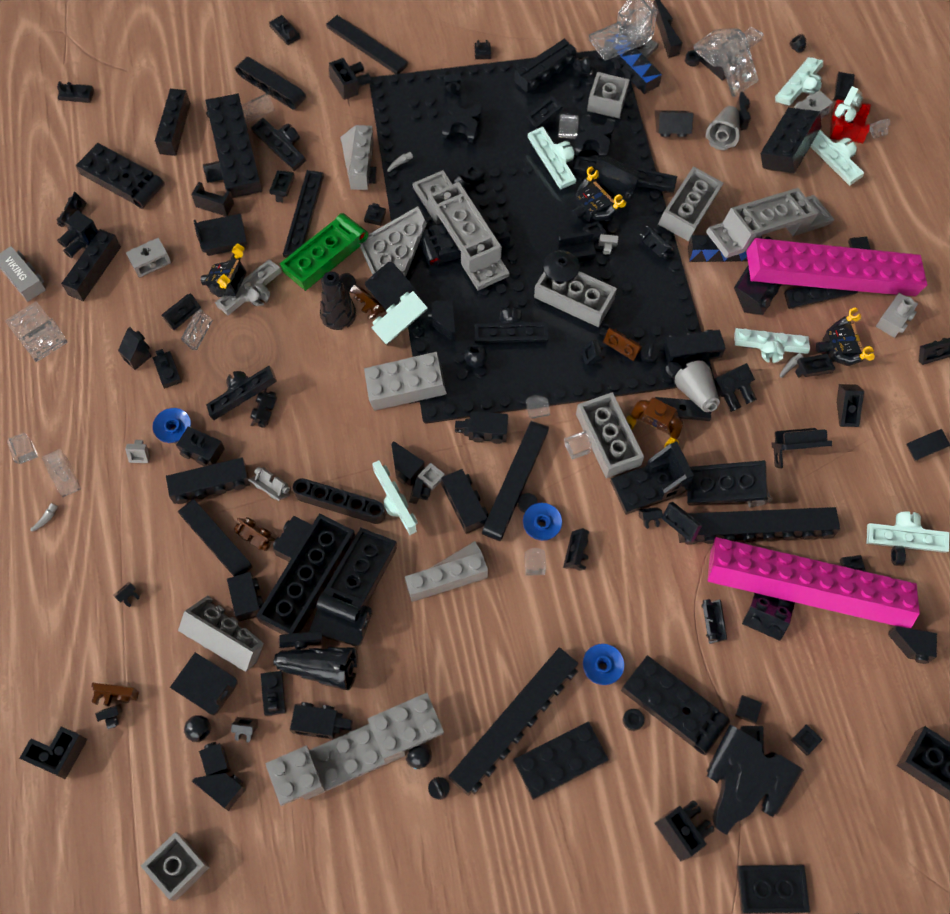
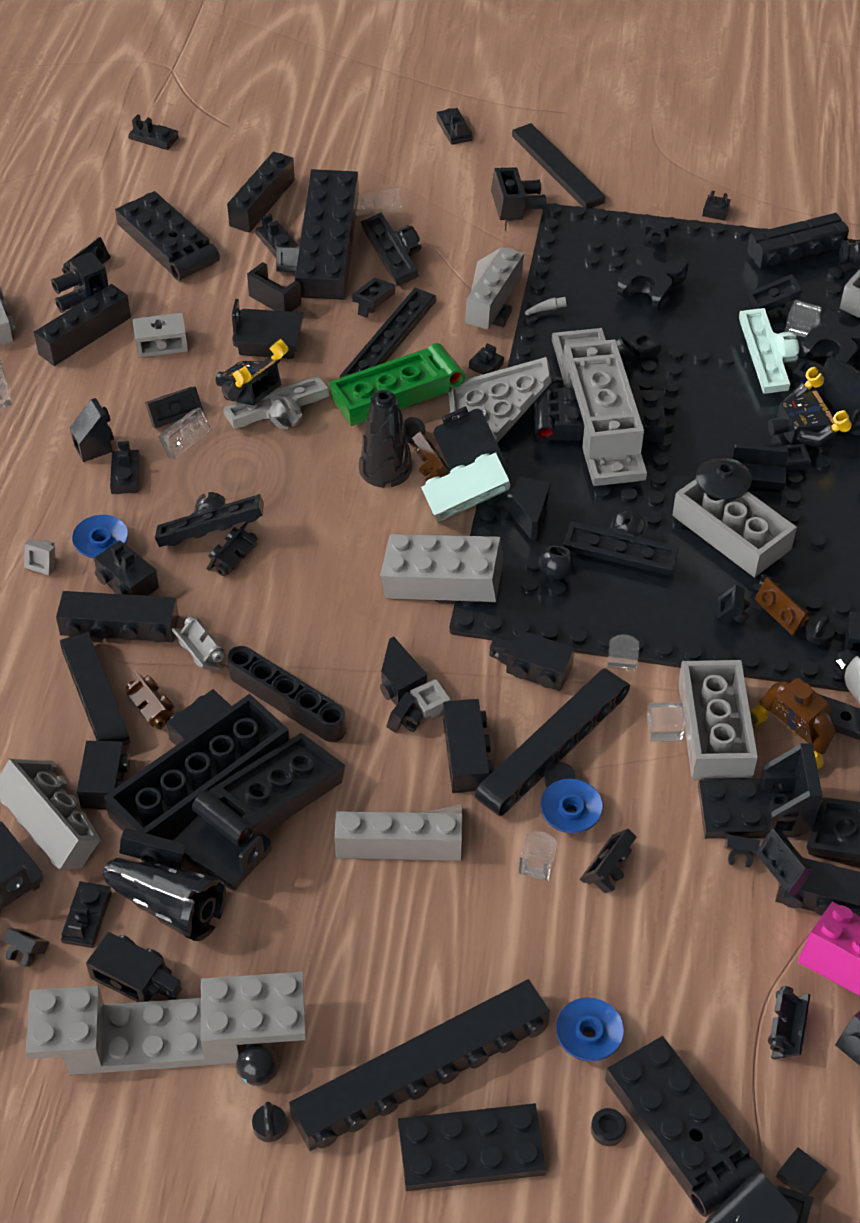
camera: 20 degrees right, 15 degrees down
black beam [235,57,306,110] -> none
light aqua plate [372,460,418,535] -> none
light grey tile [599,234,618,255] -> none
none -> black plate [255,214,298,258]

